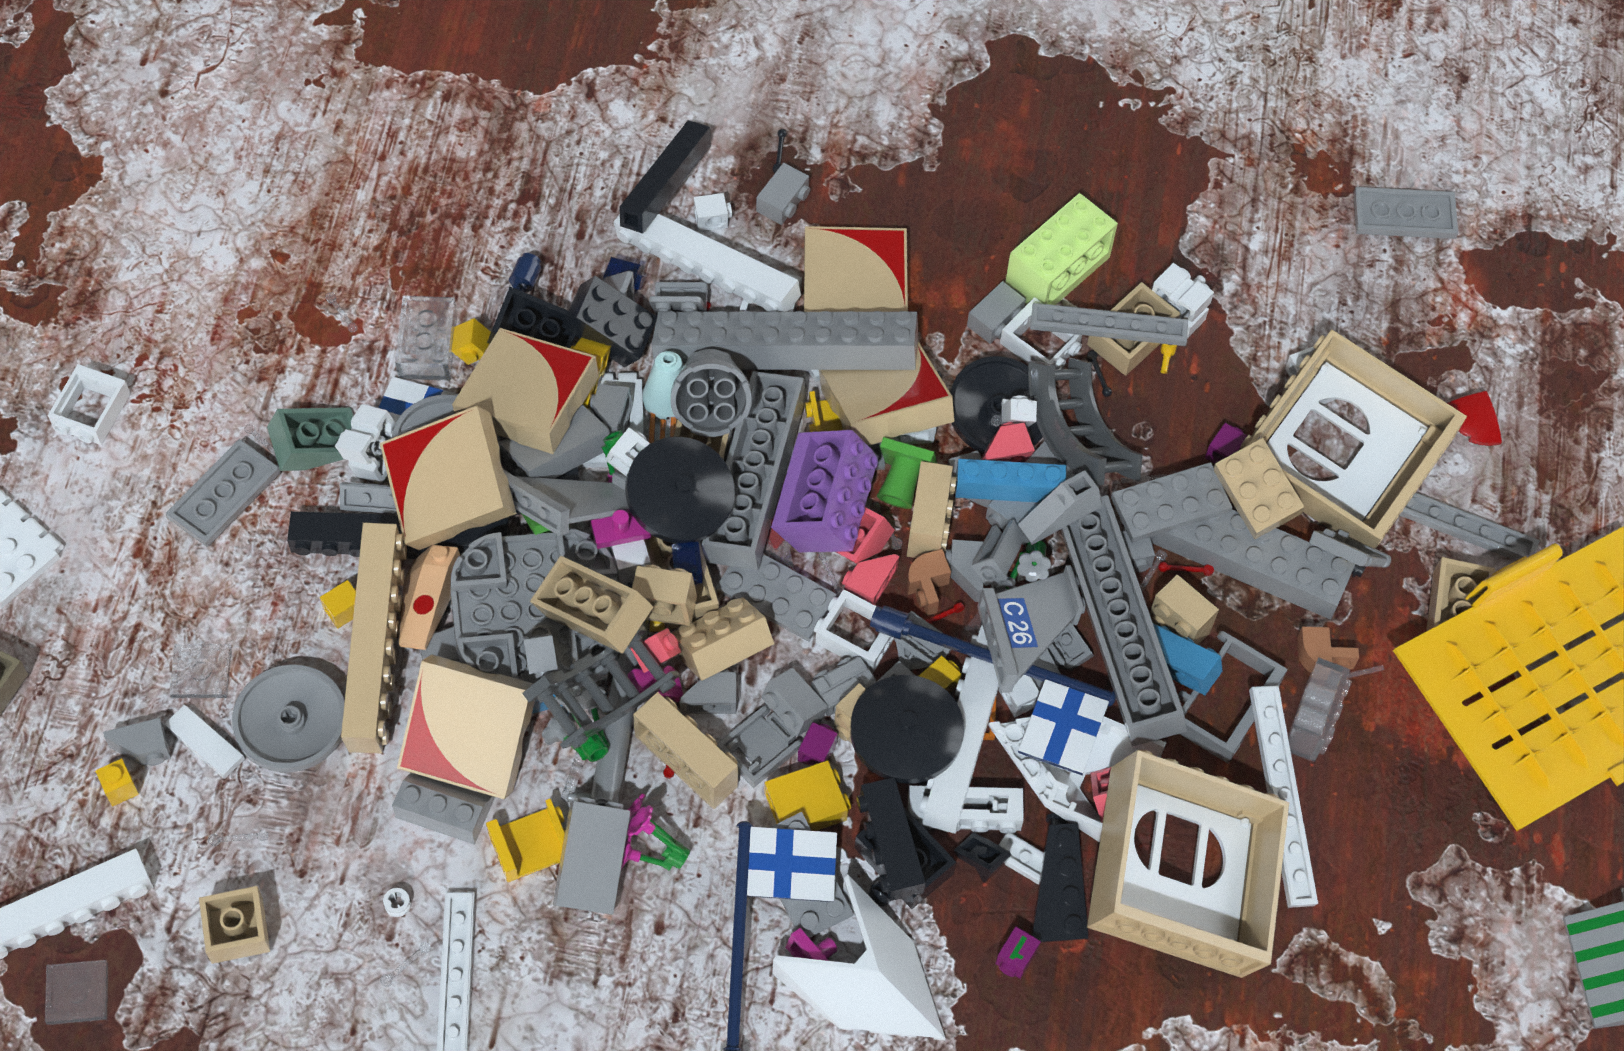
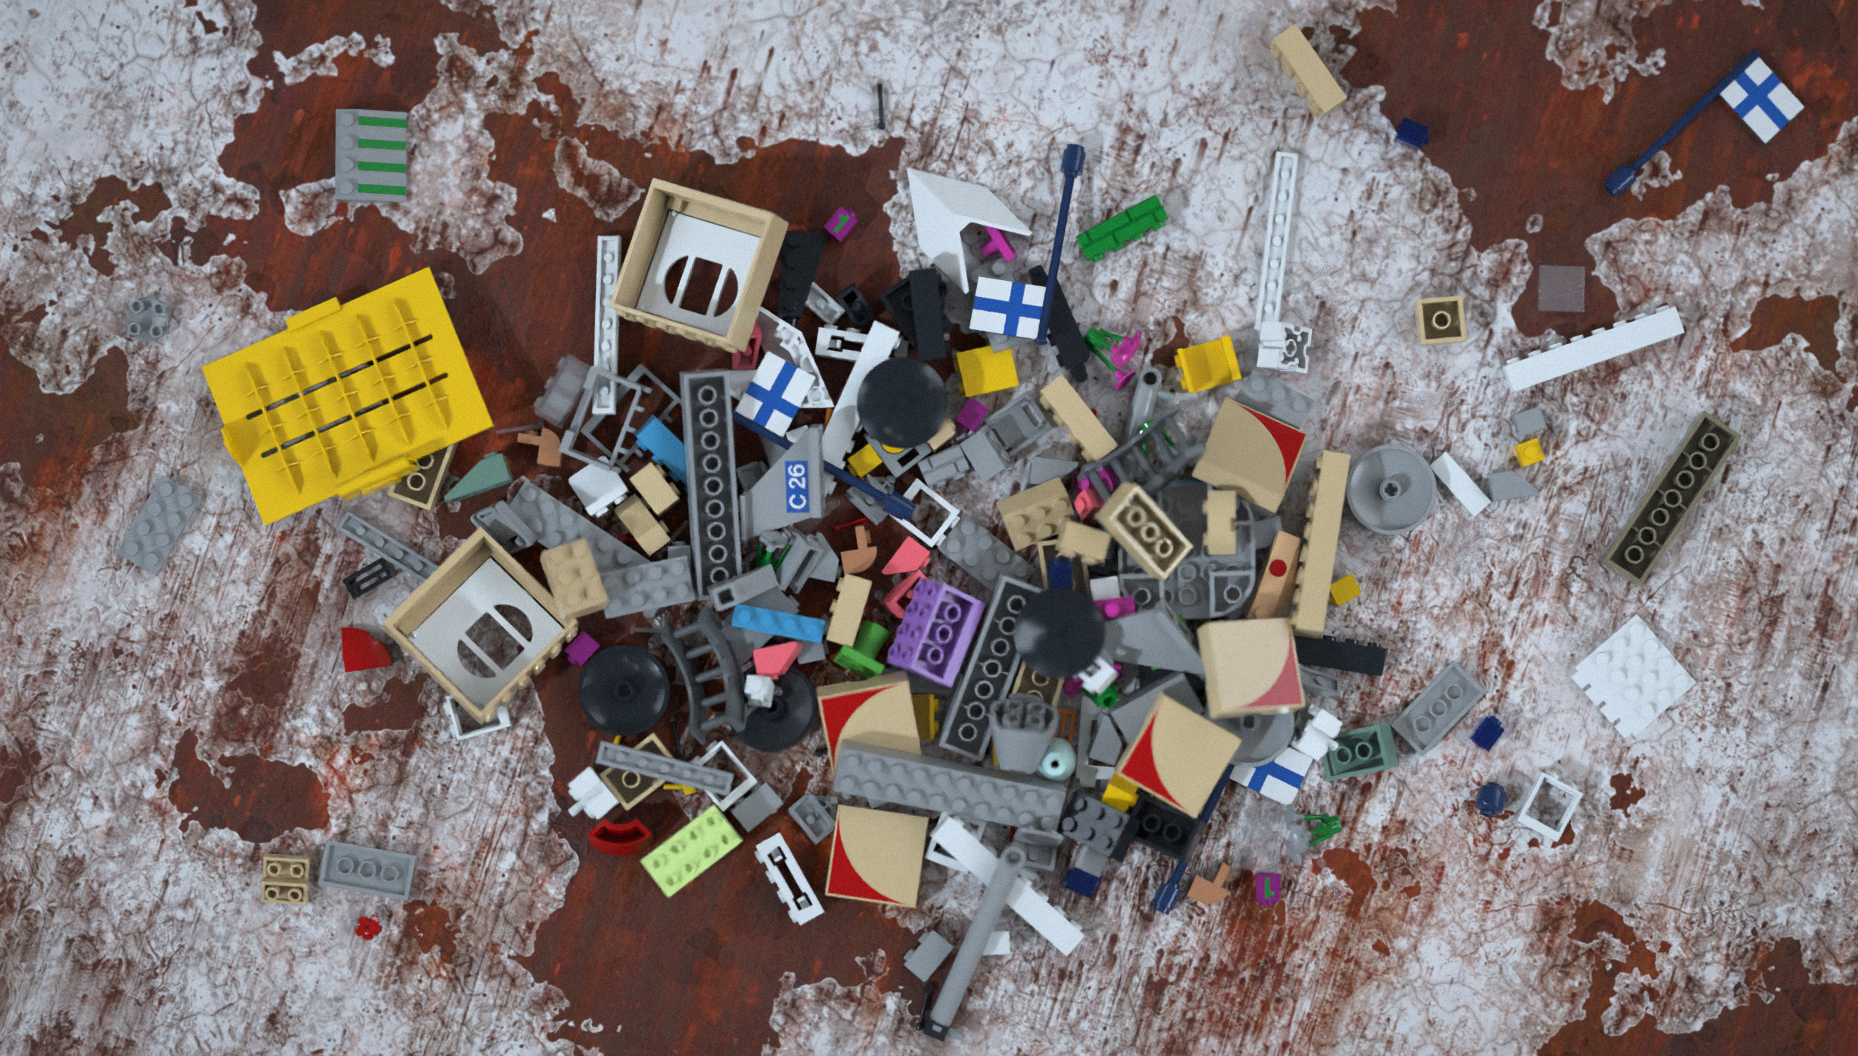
camera: 175 degrees left, 25 degrees up
white bush [383,888,411,917] -> none
yellow brick [451,318,491,365] -> none
light grey slope [523,632,558,678] -> none
light grey brick [553,797,630,915] -> none
black brick [619,120,711,234] -> none
none -> tan slope [261,853,310,905]
none -> black tile [342,558,393,600]
none -> red plant [354,914,382,941]
none -> sand green slope [444,451,514,504]
none -> light grey hinge [558,366,653,474]
none -> white bracket [568,456,630,518]
none -> black dish [578,645,670,736]
none -> red brick [588,819,654,856]
none -> tan brick [613,493,671,556]
none -> white brick [754,832,824,925]
none -> light grey slope [787,794,838,845]
none -> light grey piece [923,841,1038,1042]
none -> black hinge [1028,265,1090,383]
none -> green brick [1075,194,1168,263]
none -> nougat brick [1186,862,1233,904]
none -> tan brick [1203,491,1237,555]
none -> magenta brick [1255,873,1280,906]
none -> white brick [1257,322,1312,374]
none -> plant [1285,804,1341,866]
none -> clear blue brick [1468,715,1505,752]
none -> dark blue head [1475,782,1507,818]
none -> light grey brick [1511,406,1548,438]

